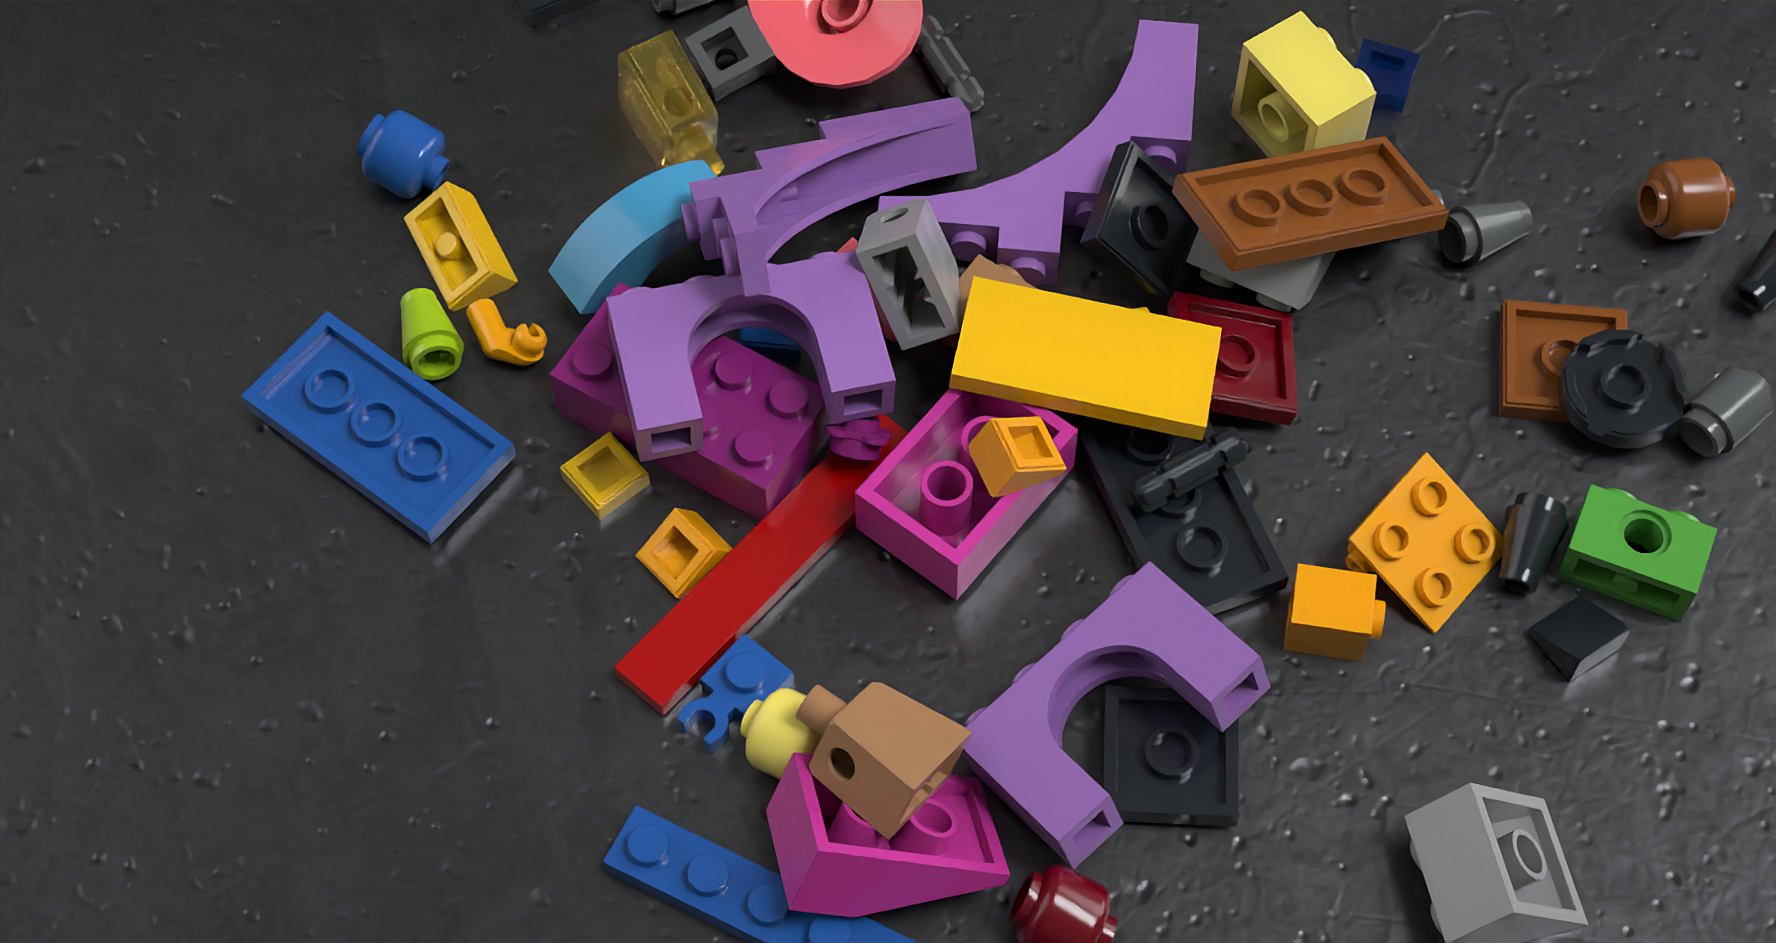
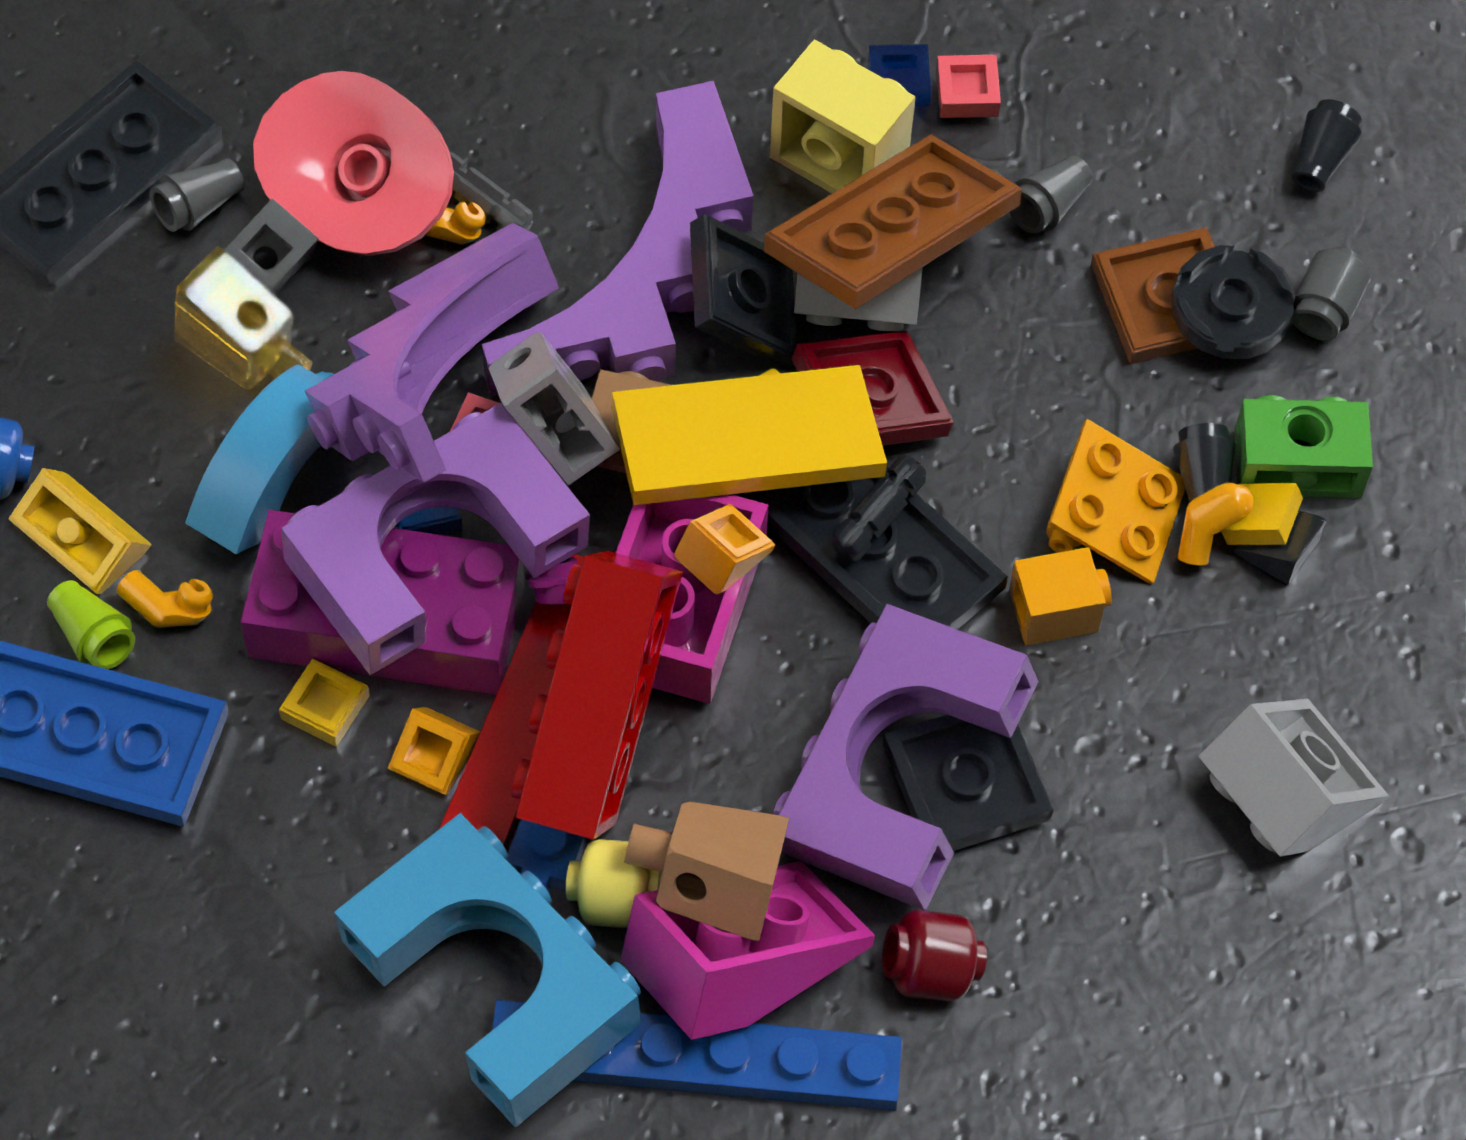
camera: 25 degrees left, 0 degrees up
dark orange head [1637,157,1736,240] -> none
none -> dark azure arch [334,813,641,1128]
none -> light orange arm [425,202,486,245]
none -> red brick [511,551,683,840]
none -> coral plate [936,55,1001,118]
none -> light orange arm [1177,483,1254,565]
none -> yellow tile [1221,483,1303,545]

